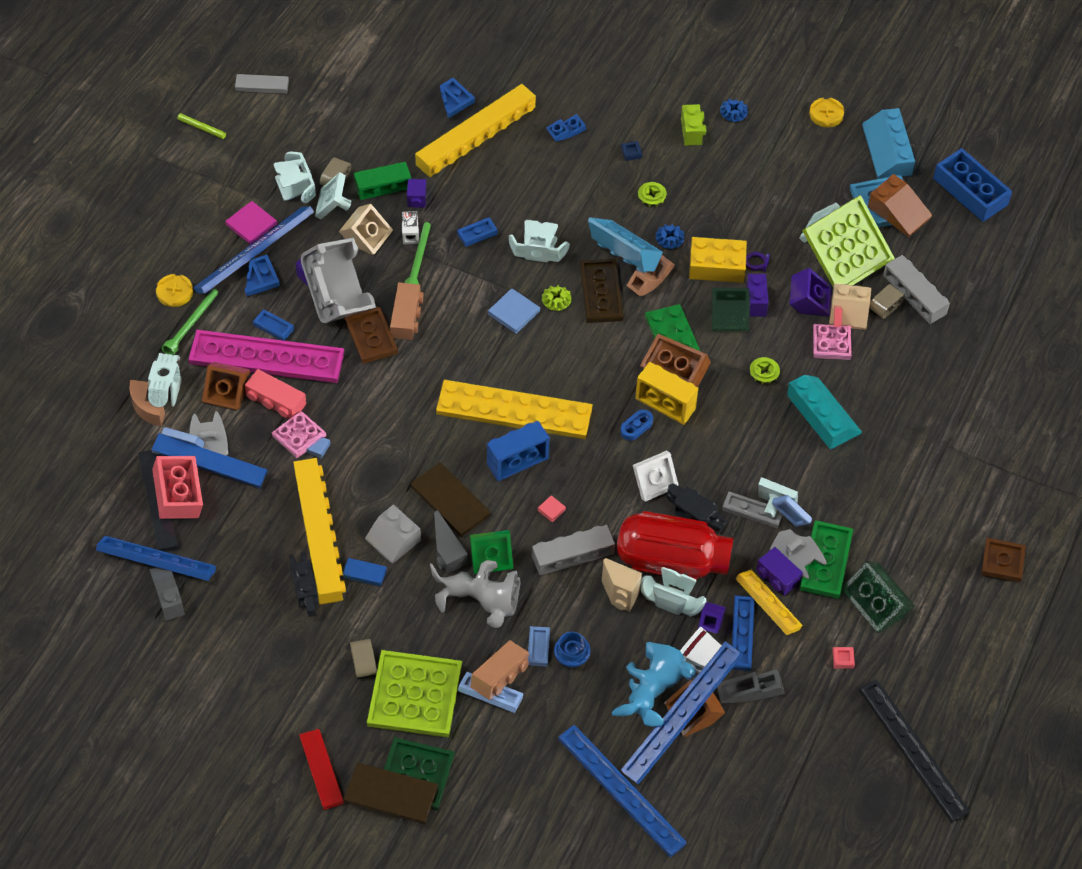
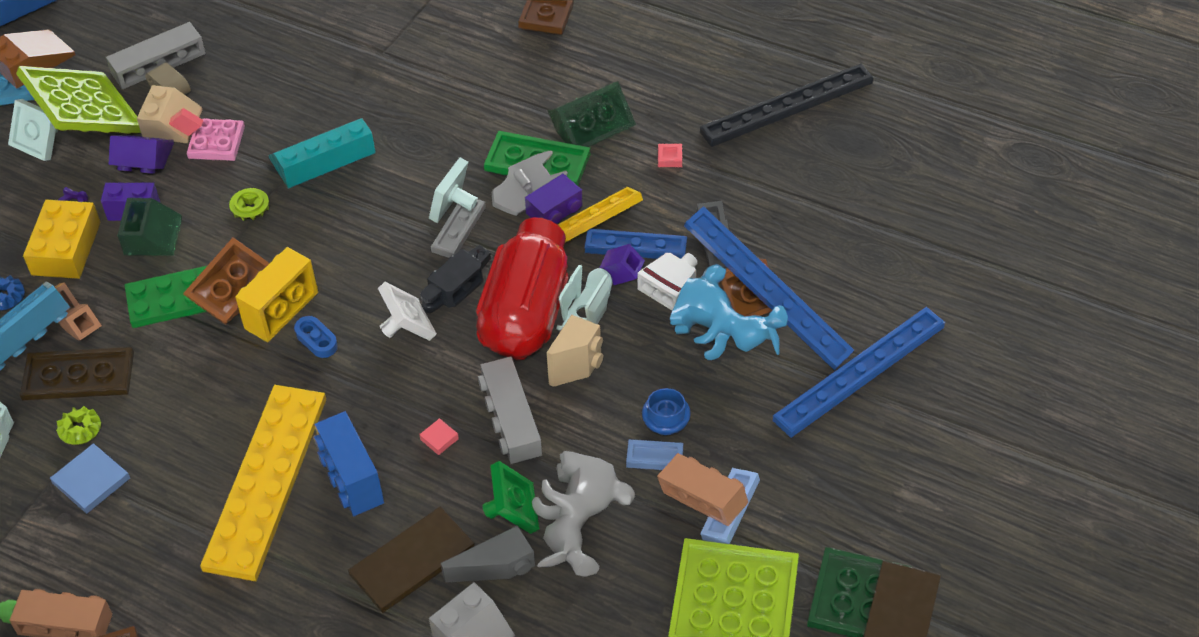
camera: 85 degrees left, 5 degrees down
medium blue tile [771,495,812,527] -> none

